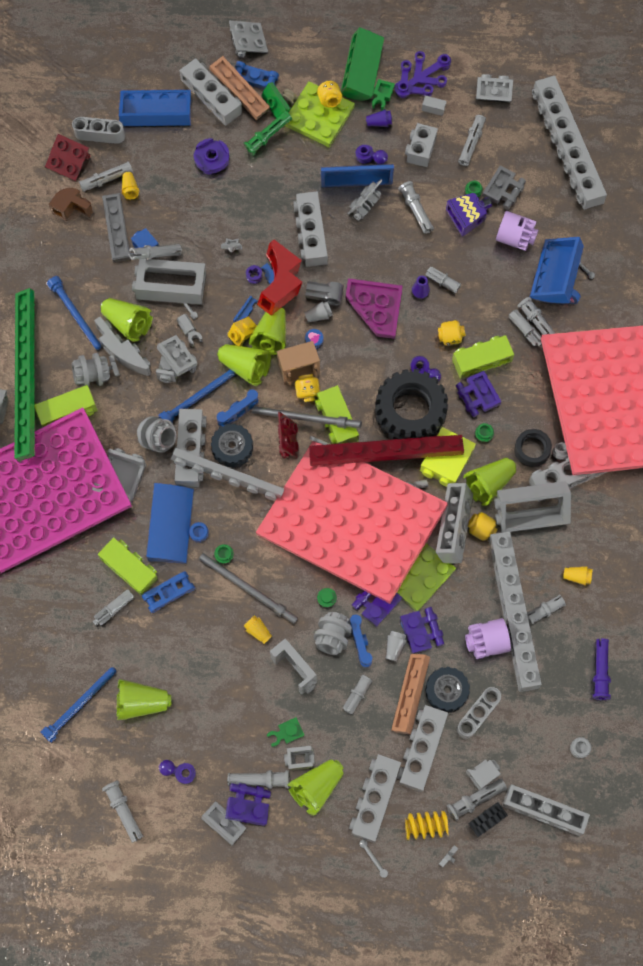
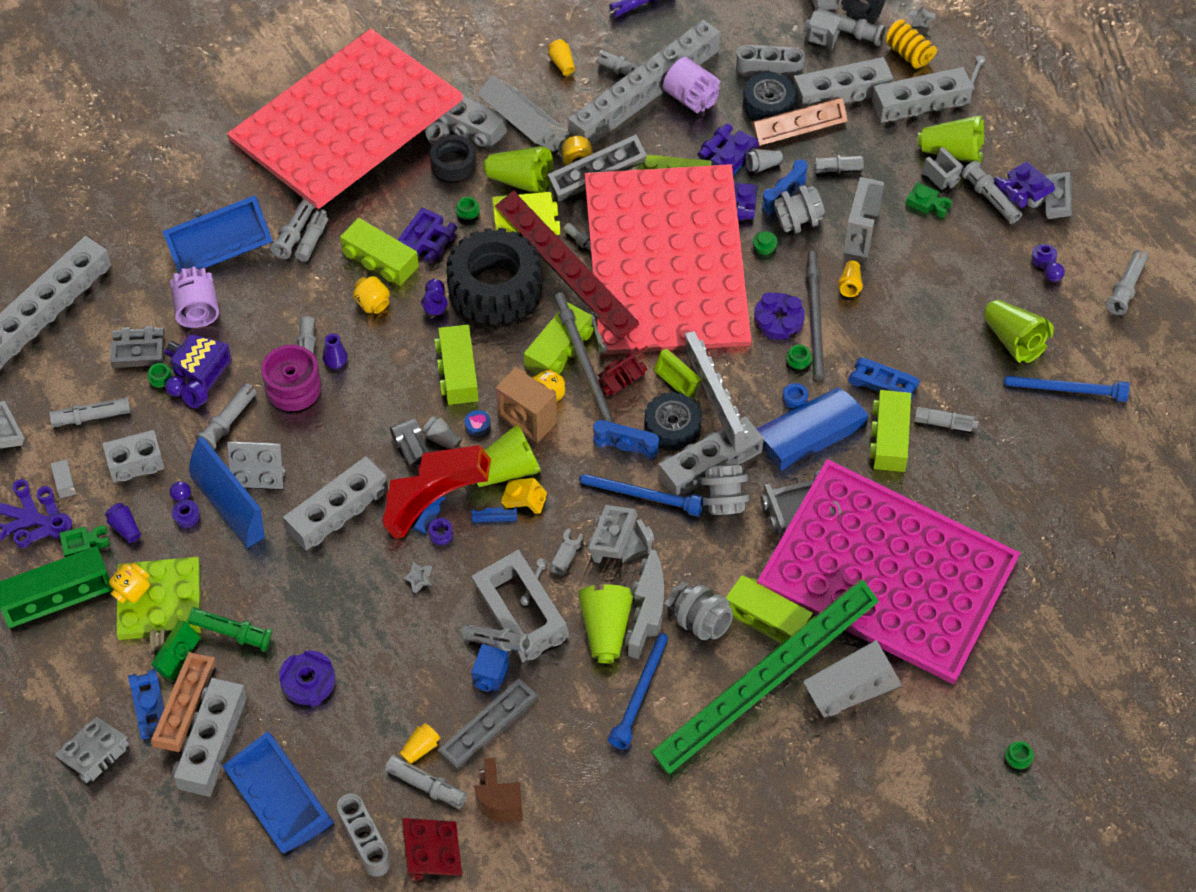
camera: 125 degrees left, 15 degrees down
lime cone [217,344,271,386] -> none
magenta plate [345,278,403,339] -> none
none -> dark purple plate [165,376,207,409]
none -> magenta wheel [261,345,321,411]
none -> lime brick [435,325,479,405]
none -> lime tile [653,349,703,399]
none -> dark purple plate [754,292,805,340]

